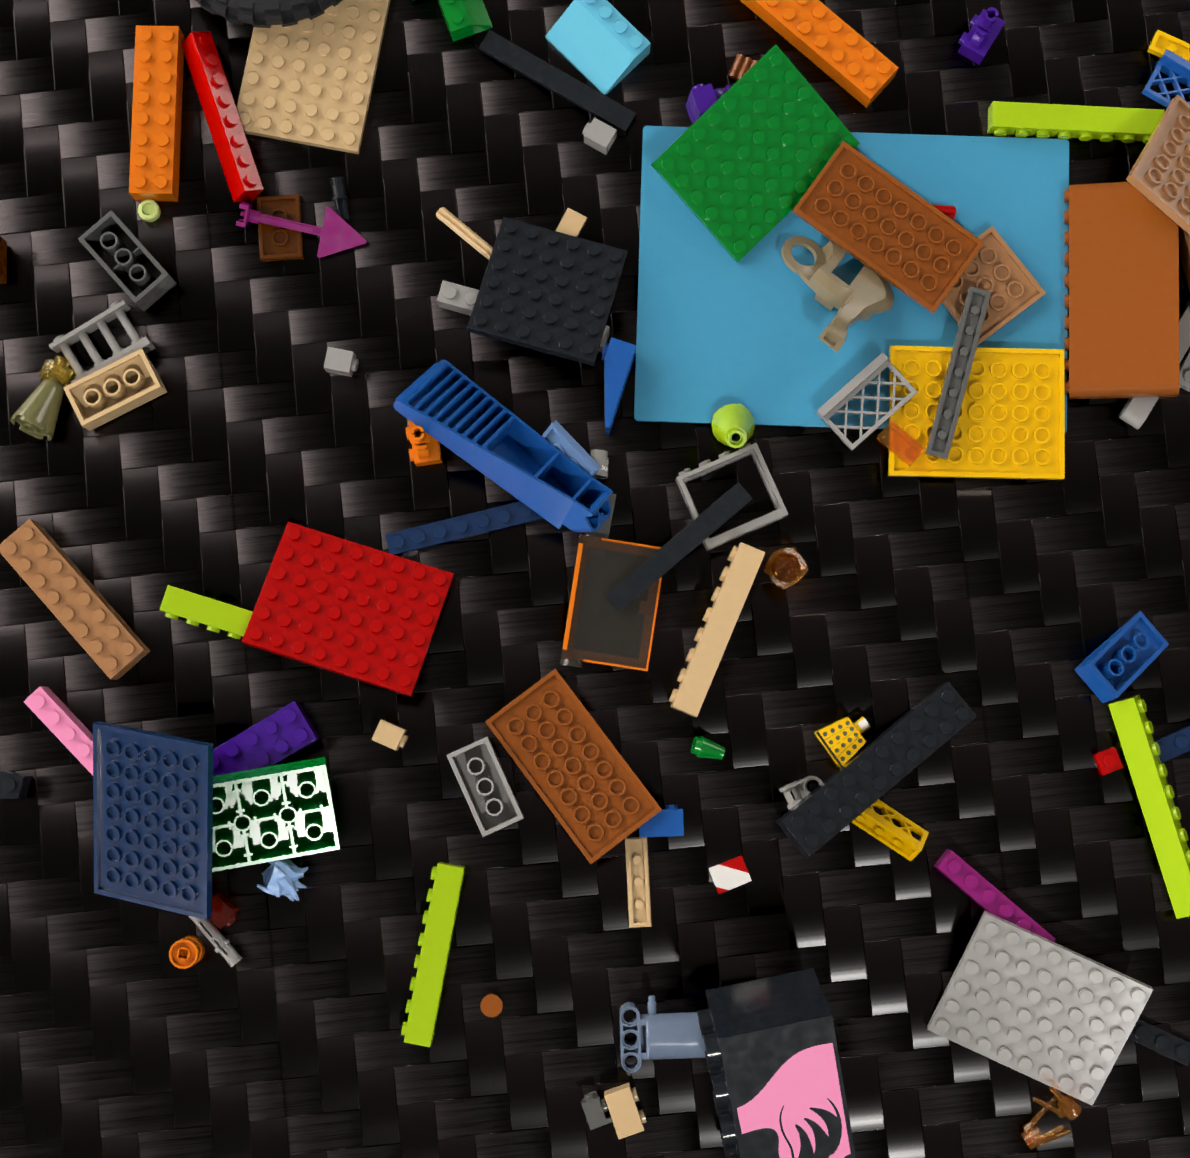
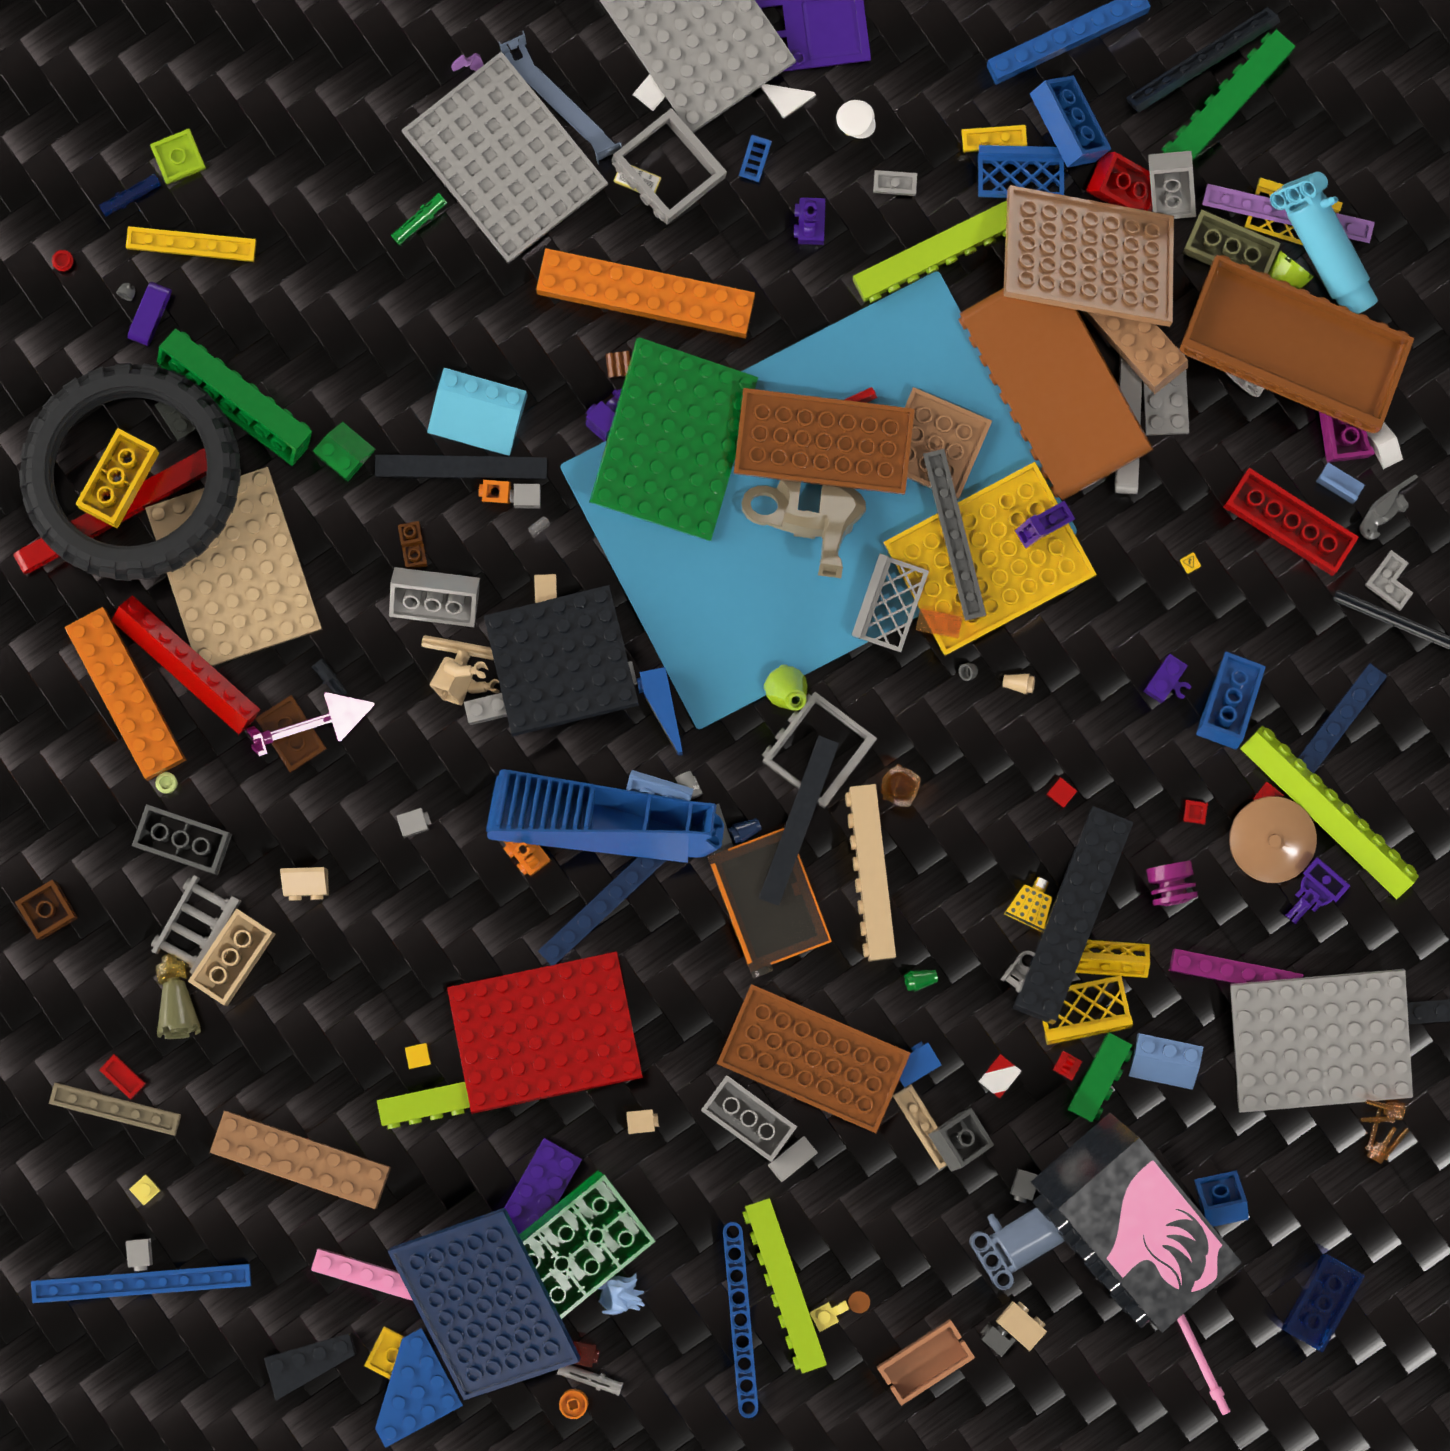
camera: 30 degrees left, 0 degrees up
none -> tan slope [280,867,329,901]
none -> yellow tile [364,1326,405,1379]
none -> blue plate [375,1328,463,1448]
none -> light grey slope [389,567,480,627]
none -> reddish brown slope [398,521,428,569]
none -> yellow tile [405,1043,431,1069]
none -> tan torso [430,650,500,706]
none -> orange brick [479,480,511,504]
none -> clear tile [528,516,550,538]
none -> blue beam [723,1222,758,1418]
none -> dark blue cone [728,818,762,844]
none -> light grey slope [768,1136,817,1182]
none -> light yellow plate [809,1300,849,1332]
none -> light grey plate [873,170,917,196]
none -> nougat piece [877,1319,975,1406]
none -> dark grey brick [928,1108,994,1171]
none -> dark grey hinge [959,663,978,681]
none -> tan cone [1003,673,1035,695]
none -> dark grey brick [1010,1169,1038,1203]
none -> dark purple bracket [1015,501,1075,549]
none -> yellow fence [1042,975,1133,1045]
none -> red tile [1046,777,1077,808]
none -> red tile [1053,1051,1082,1080]
none -> green brick [1068,1033,1133,1122]
none -> medium blue slope [1129,1033,1203,1090]
none -> dark purple brick [1143,654,1191,703]
none -> magenta wheel [1146,861,1198,906]
none -> yellow sticker [1180,553,1201,574]
none -> red tile [1183,800,1208,825]
none -> blue slope [1194,1170,1249,1227]
none -> medium nougat dish [1229,796,1317,883]
none -> dark purple brick [1286,857,1350,924]

